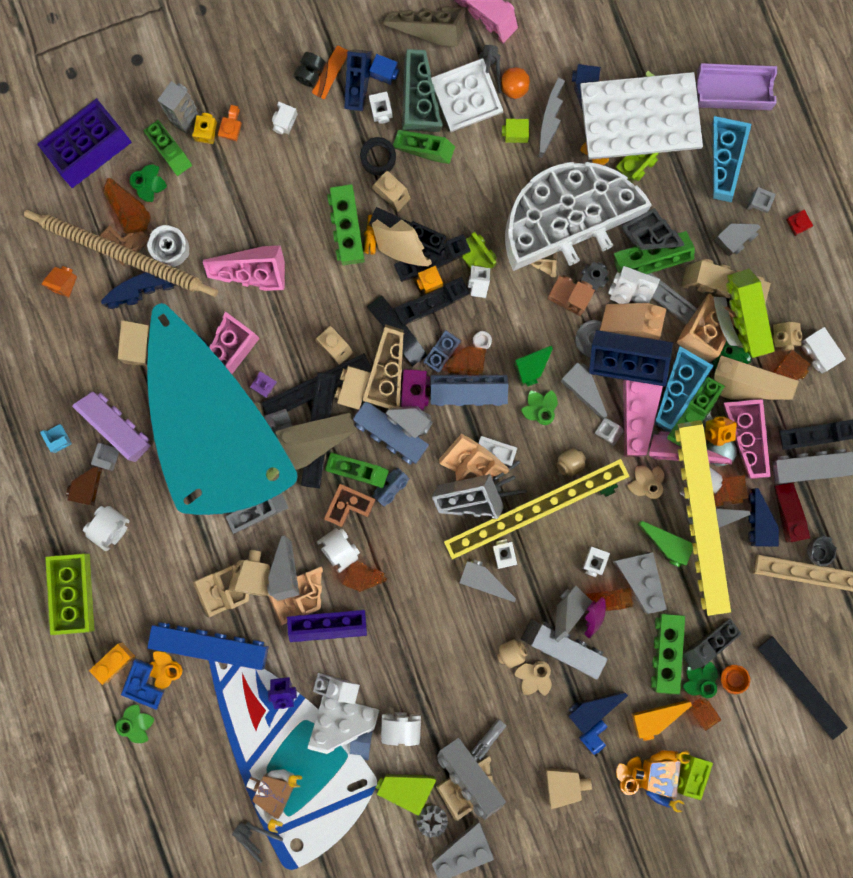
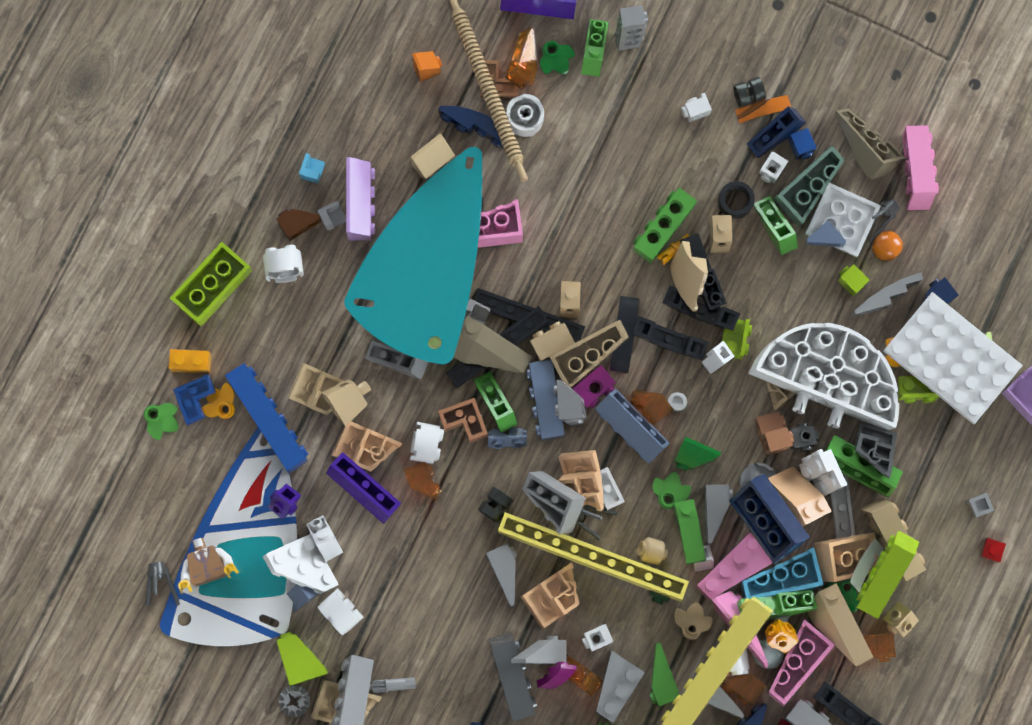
camera: 40 degrees right, 5 degrees down
yellow brick [192,113,217,144] -> none
bright pink wedge [203,245,285,291] -> none
orange plate [218,105,242,141] -> none
medium lavender tile [250,371,277,398] -> none
light grey slope [267,535,299,601] -> none
light orange brick [416,266,443,295] -> none
sand blue slope [424,330,462,373] -> none
white brick [493,539,517,569] -> none
tan head [497,639,528,668] -> none
tan plate [515,661,552,696] -> none
medium azure wedge [712,116,751,203] -> none
light grey slope [714,223,761,257] -> none
white brick [801,327,846,373] -> none
none -> pearl dark grey wheel [478,487,513,523]
none -> light nougat slope [521,563,579,629]
none -> bright green slope [674,499,706,565]
none -> sand blue slope [806,221,846,247]

